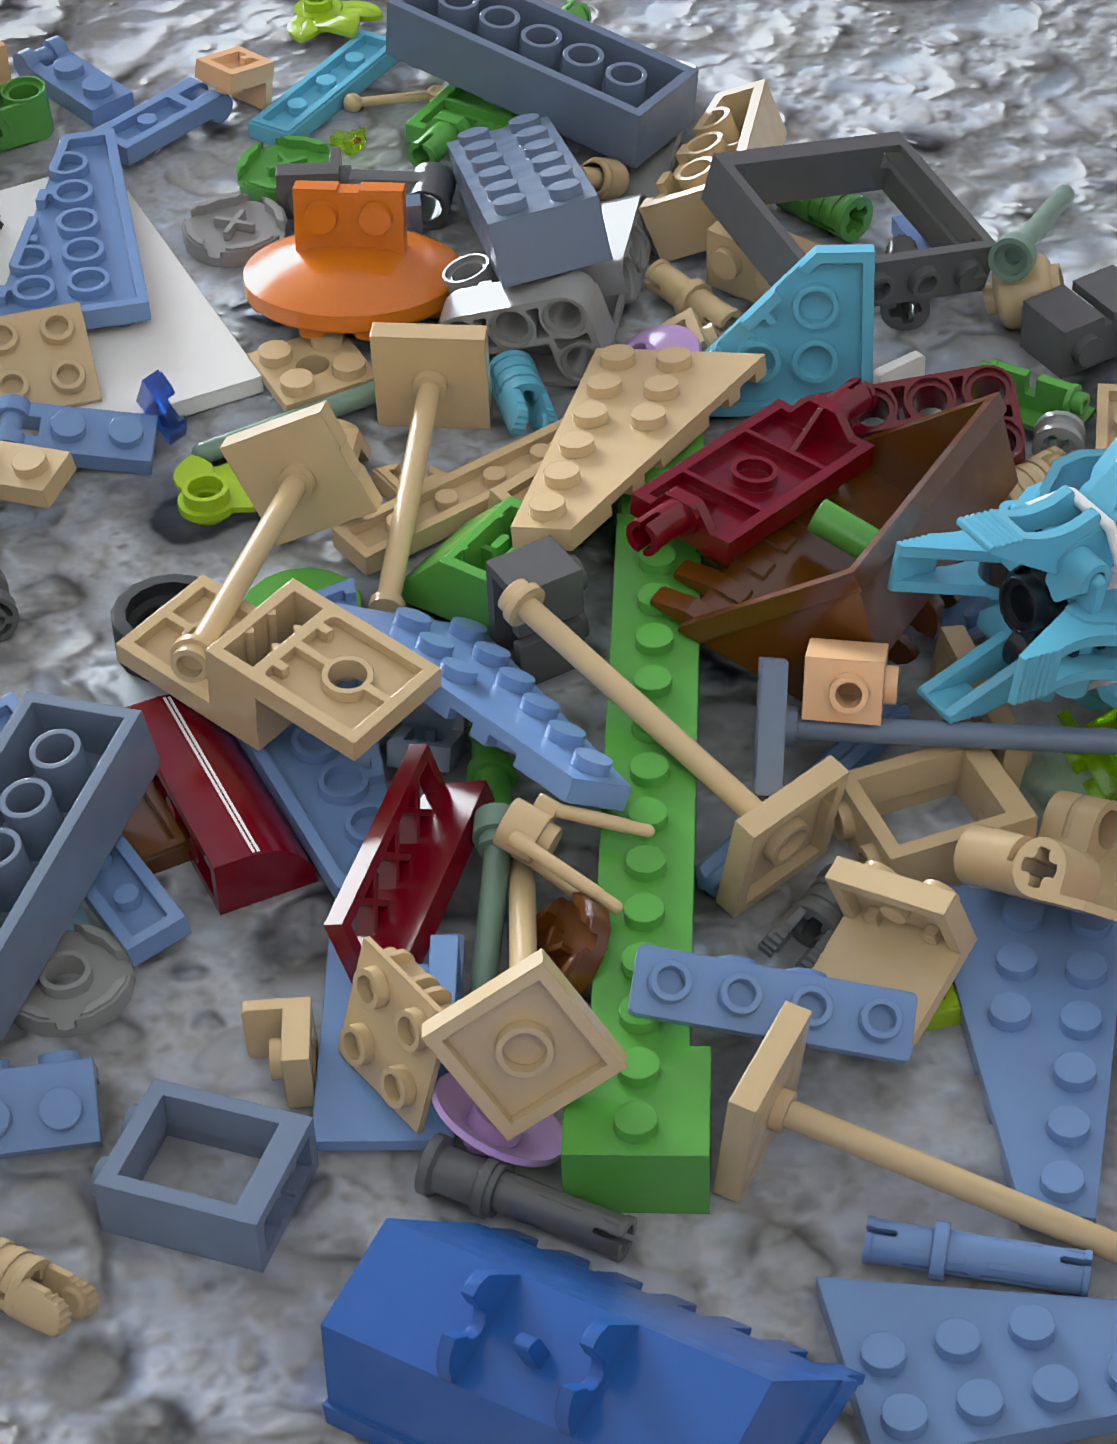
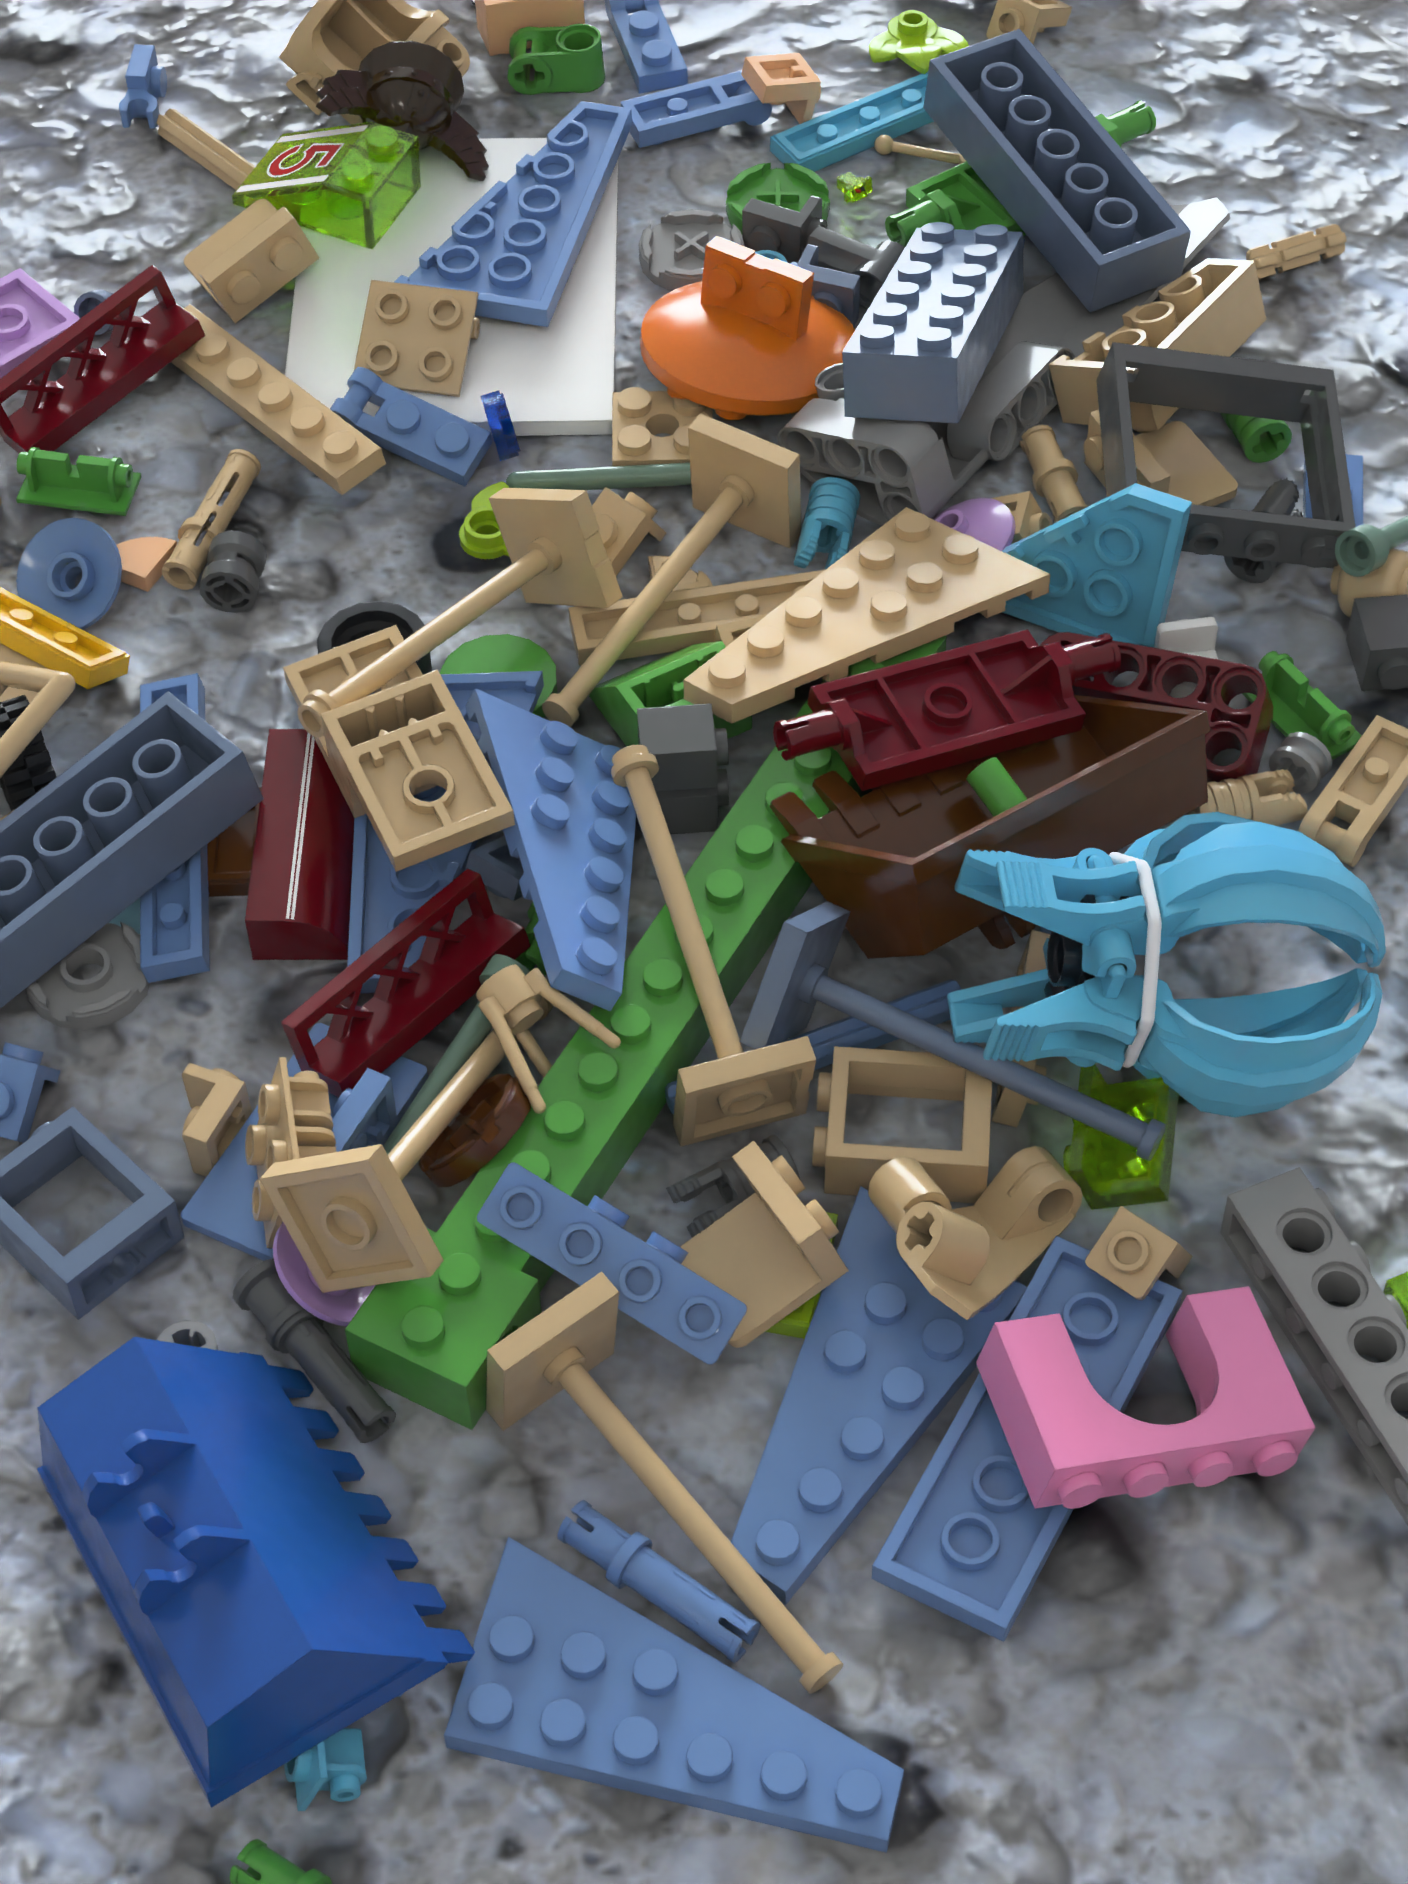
camera: 25 degrees right, 10 degrees up
tan cylinder [580,157,630,201] -> none
light nougat brick [801,638,900,726] -> none
none -> tan axle [1246,224,1347,280]

